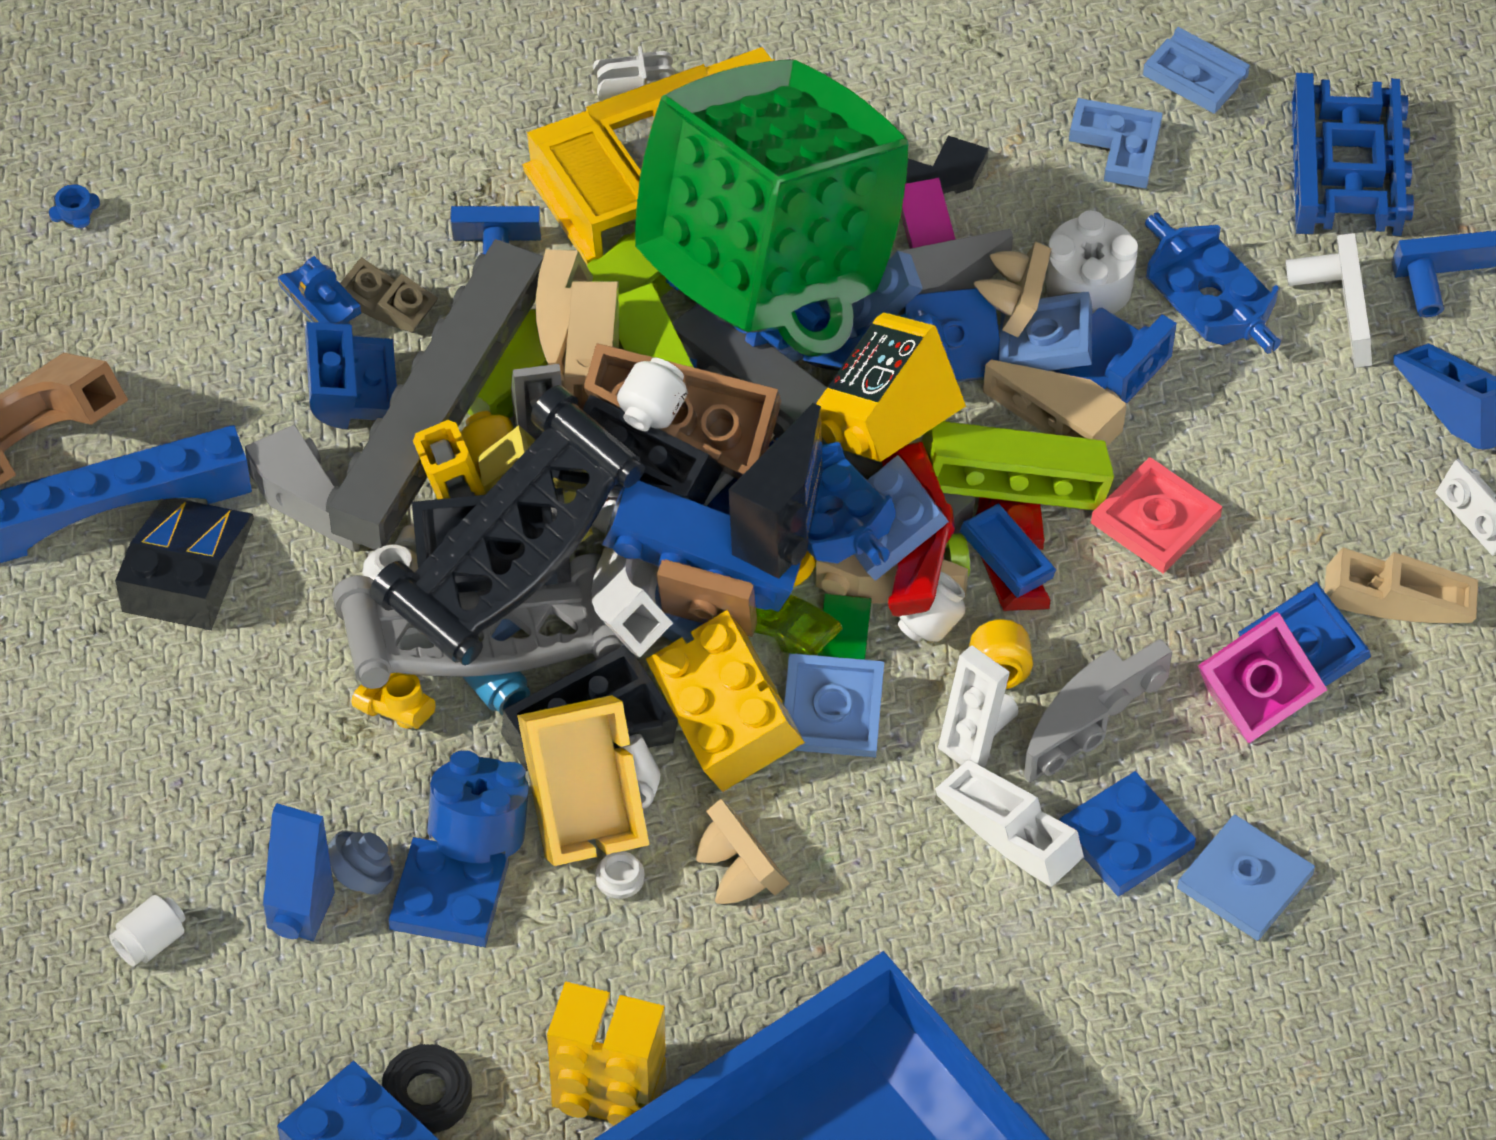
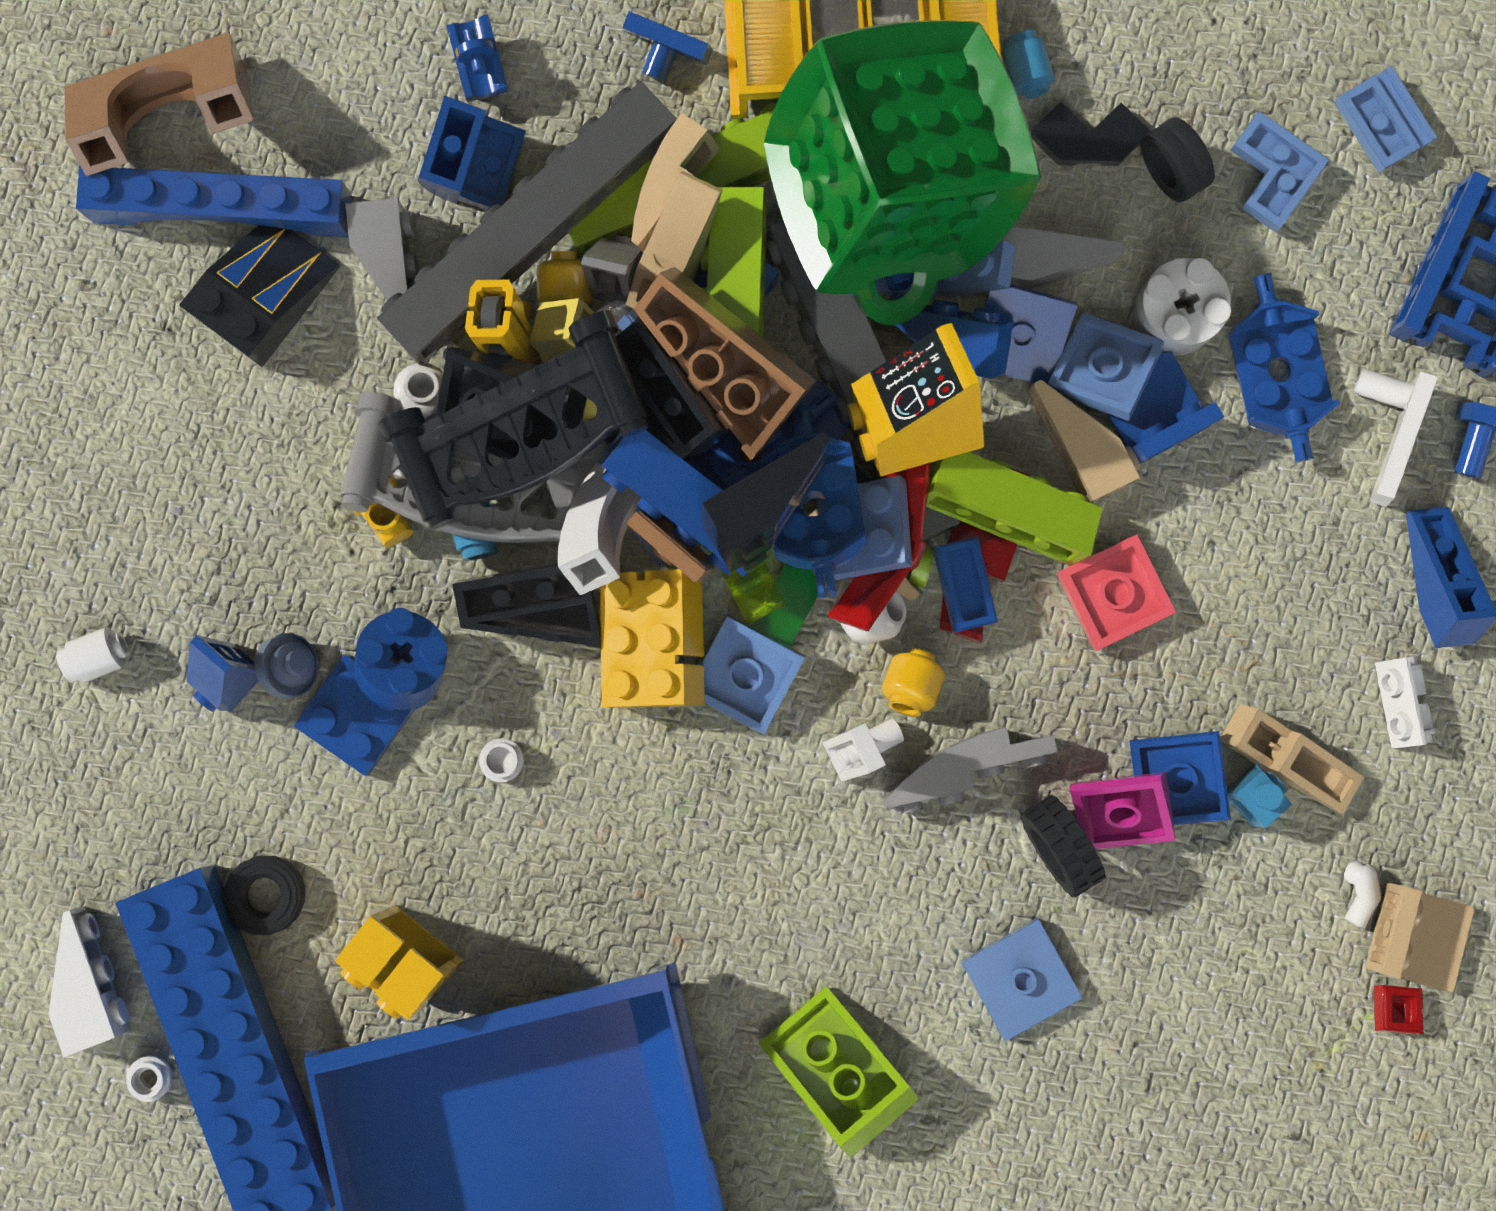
camera: 20 degrees right, 30 degrees up
dark tan slope [340,257,438,333] -> none
yellow piece [517,695,649,866] -> none
white head [617,358,688,431] -> none
white arm [620,734,661,809] -> none
tan tile [696,799,790,904] -> none
dark pink tile [901,178,956,249] -> none
white slope [935,759,1084,887] -> none
tan tile [974,241,1052,337] -> none
blue plate [1059,771,1196,897] -> none
none -> lime slope [758,986,919,1158]
none -> black tyre [1020,795,1106,898]
none -> black tyre [1140,117,1215,202]
none -> dark azure brick [1227,764,1293,828]

